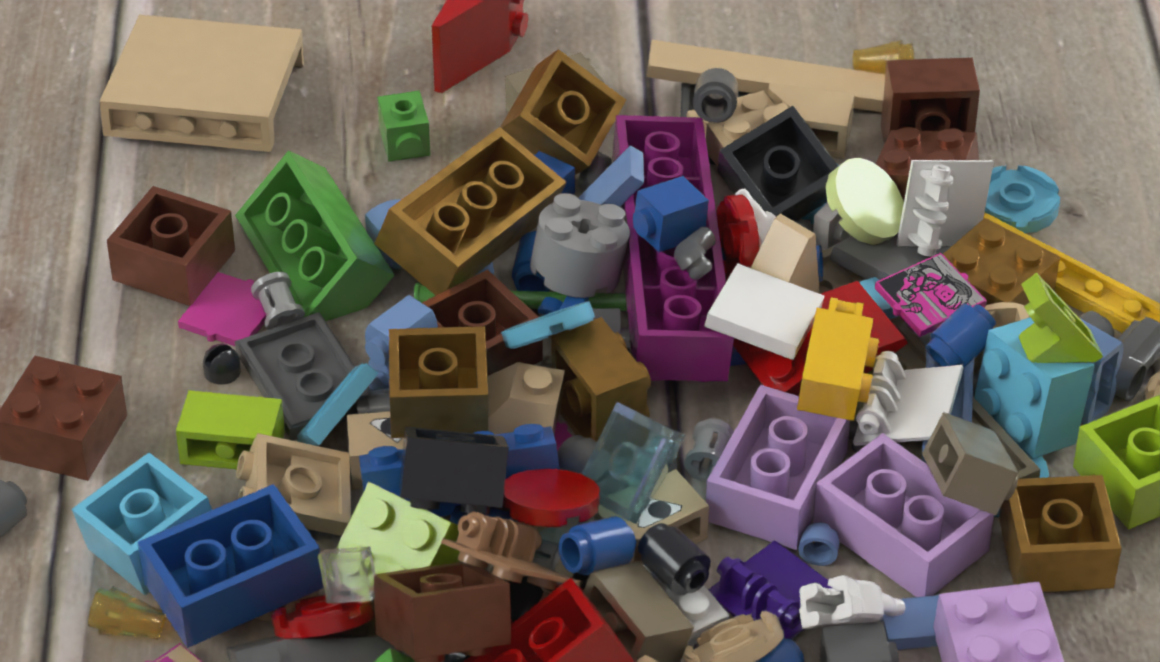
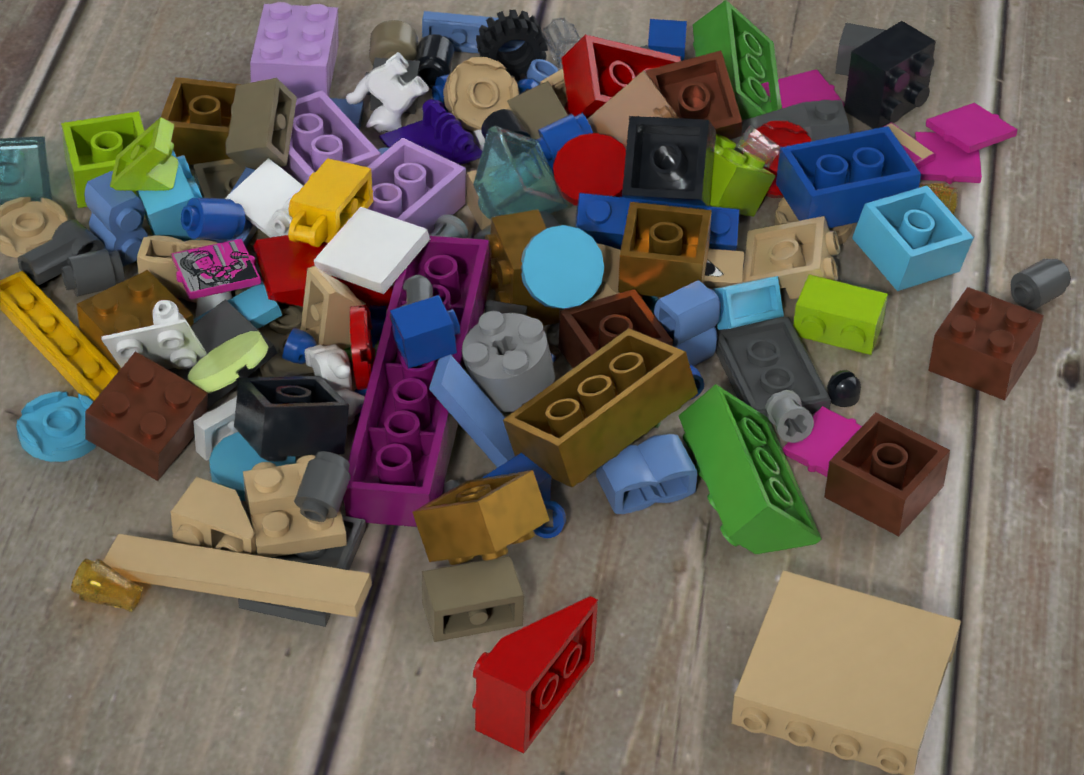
camera: 170 degrees left, 0 degrees up
bright green brick [377,91,431,162] -> none
copper brick [881,57,980,144] -> none

